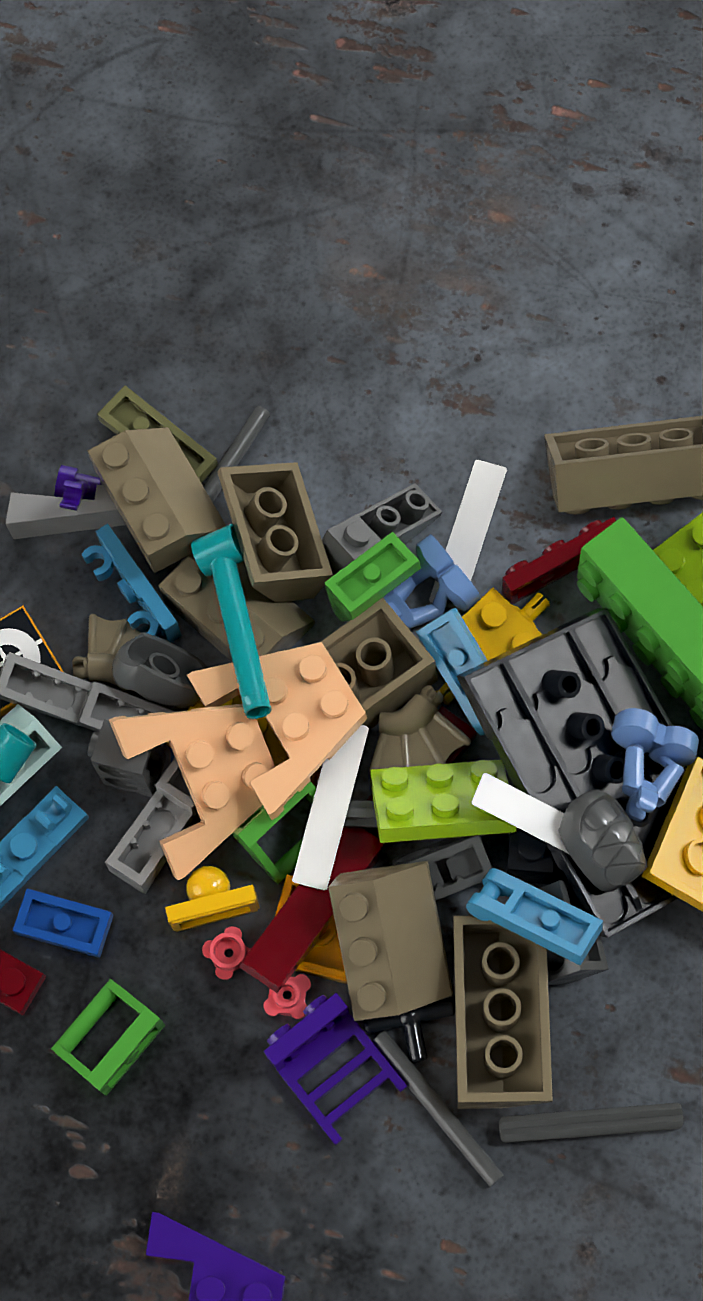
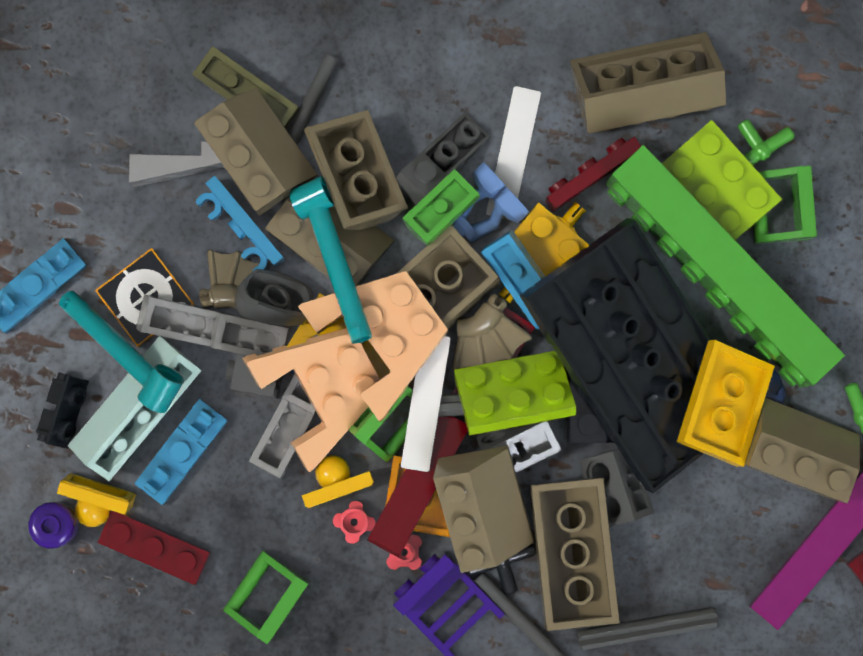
camera: 15 degrees left, 15 degrees up
blue plate [12,888,114,958] -> none
dark purple brick [54,465,102,511] -> none
dark azure plate [466,868,603,965] -> none
white sticker [472,773,569,854] -> none
dark grey piece [558,790,647,892] -> none
medium blue piece [611,708,699,822] -> none

